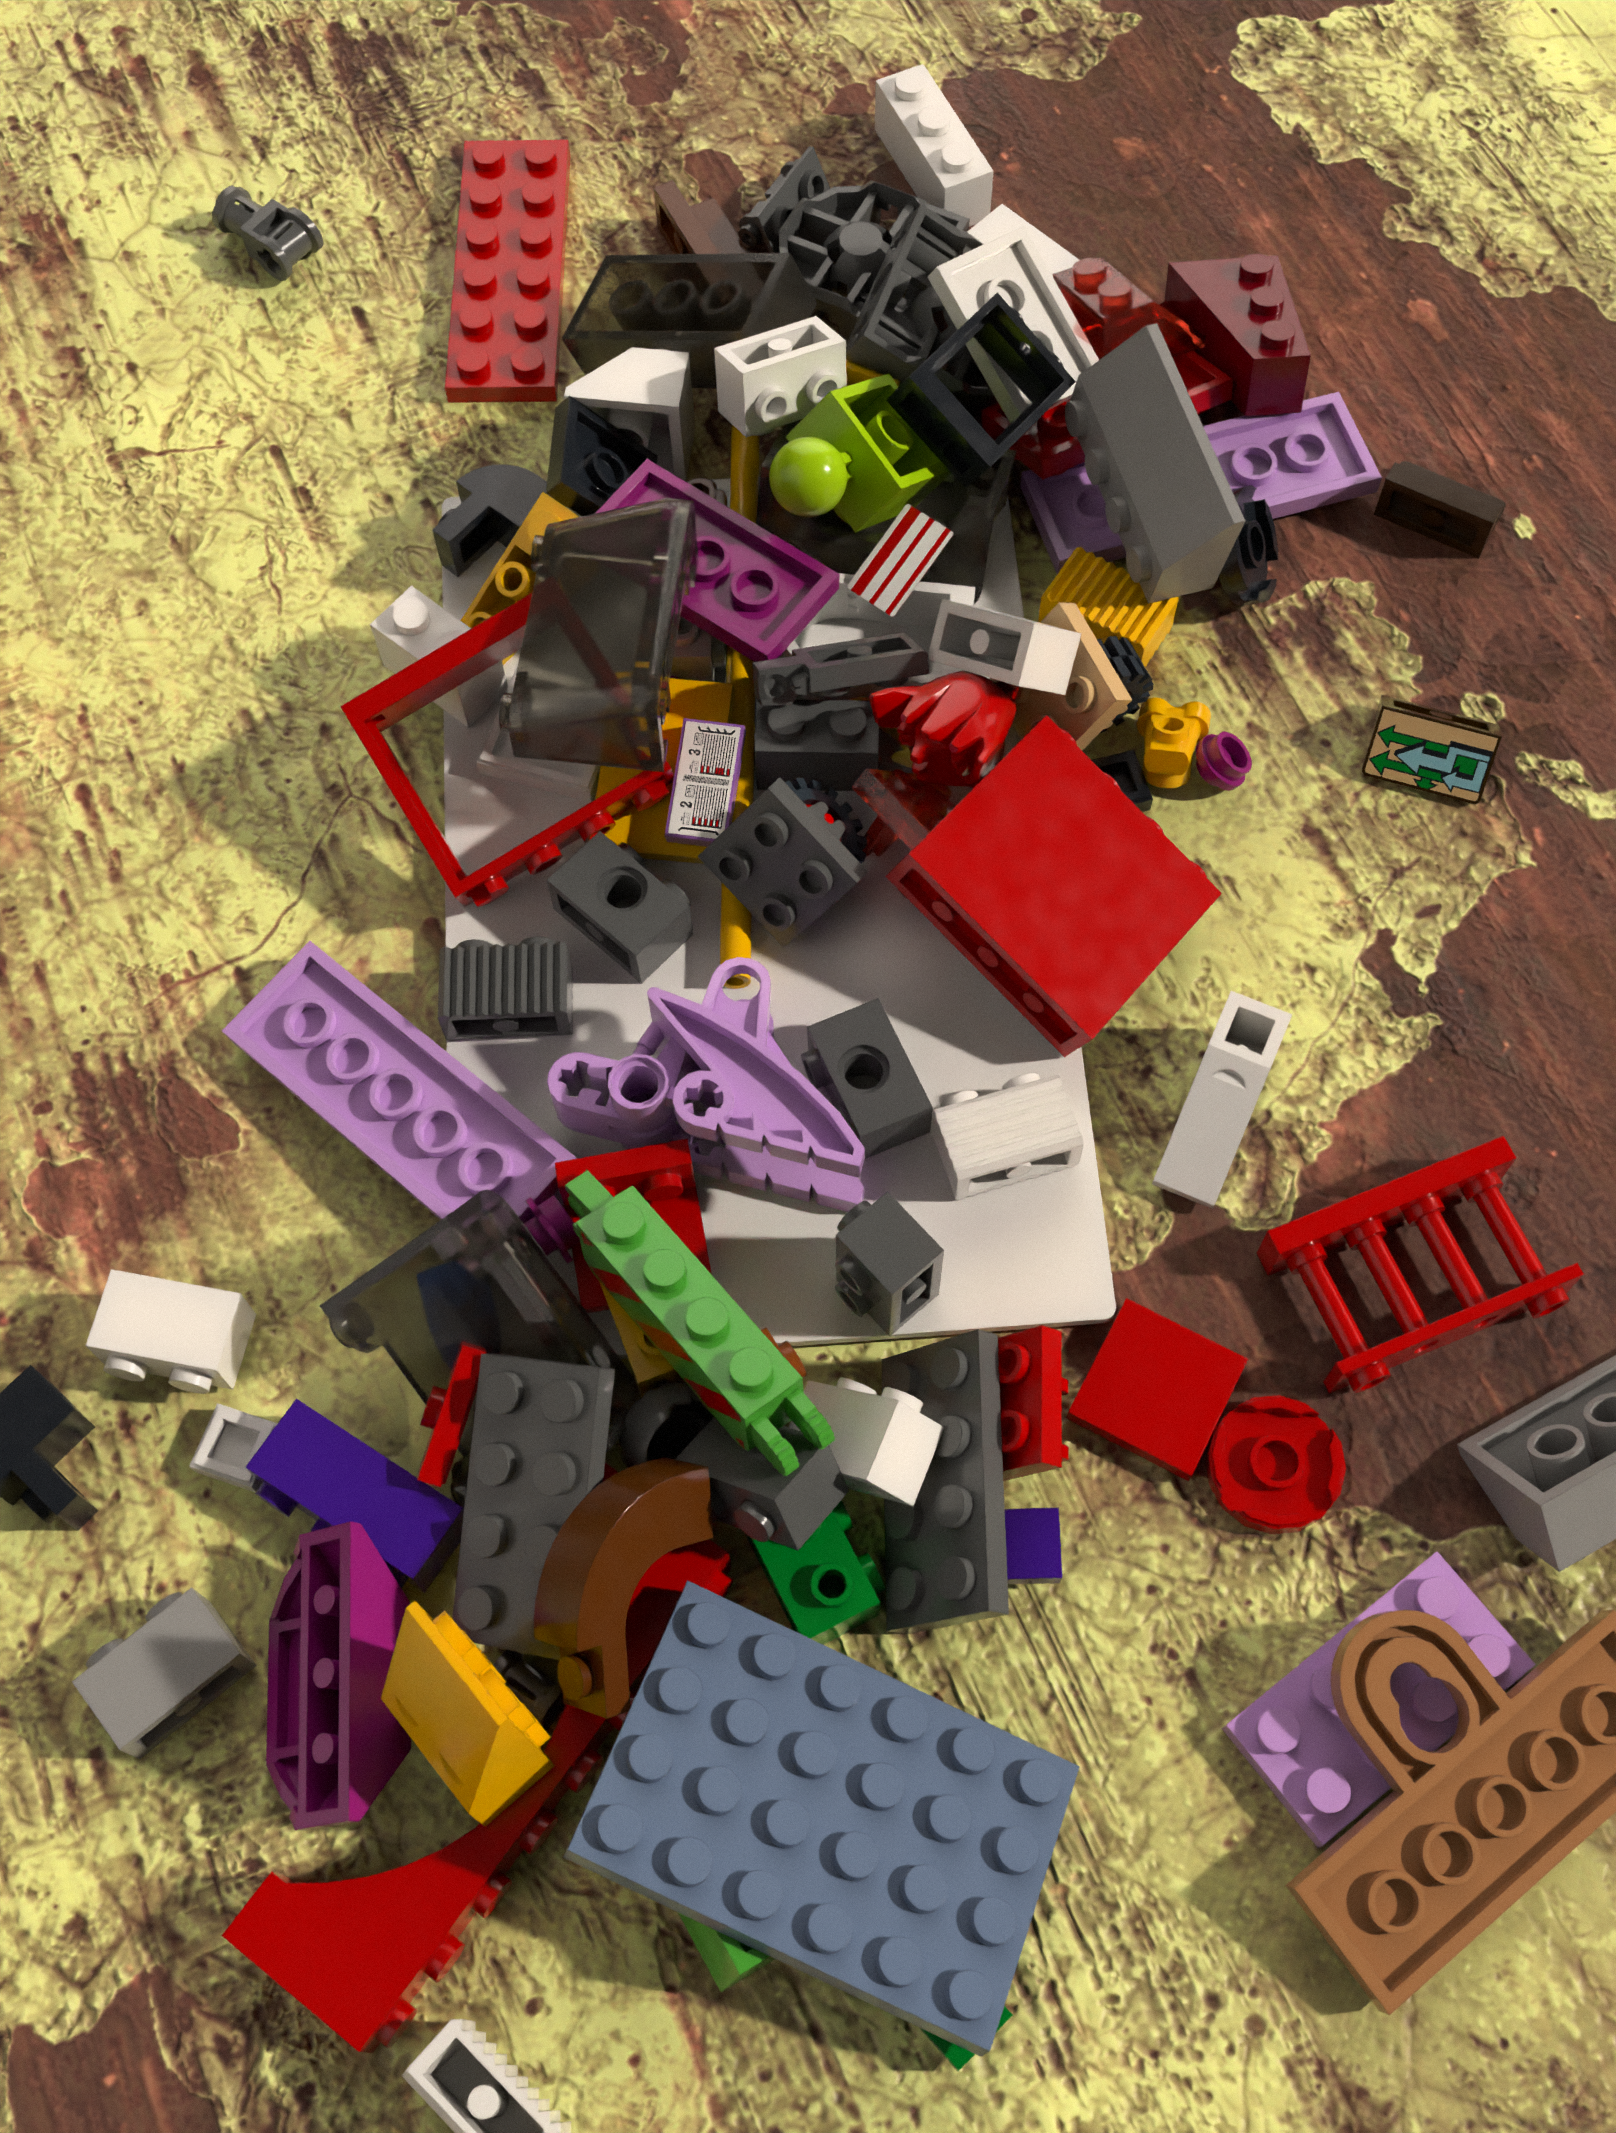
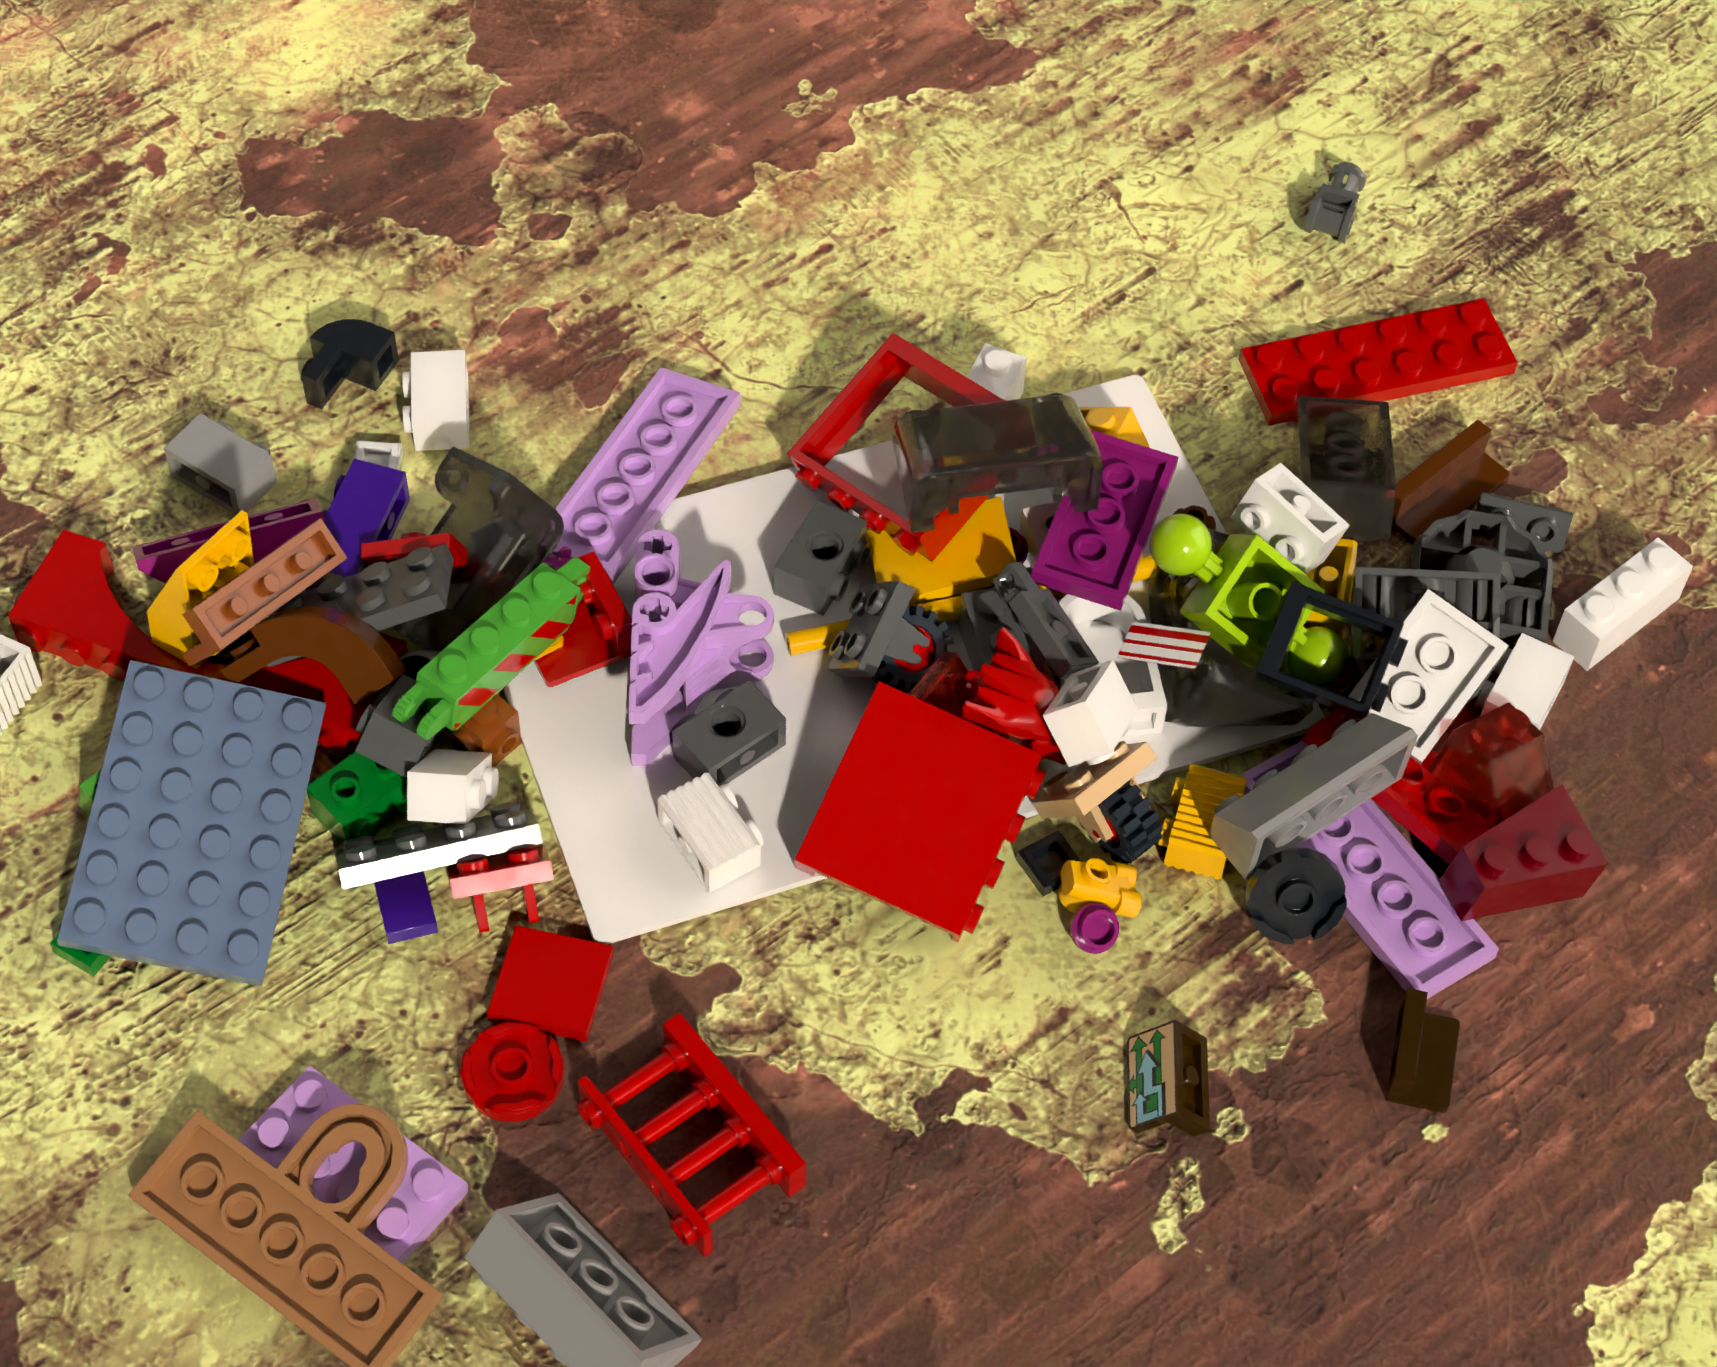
camera: 70 degrees right, 10 degrees down
black brick [432,464,556,577] -> none
dark grey brick [438,937,573,1040] -> none
black plate [546,396,658,520] -> none
white slope [564,347,695,481] -> none
tile [665,718,746,847] -> none
dark grey brick [835,1191,944,1337] -> none
white slope [1152,991,1292,1209] -> none
none -> fence [181,518,347,667]

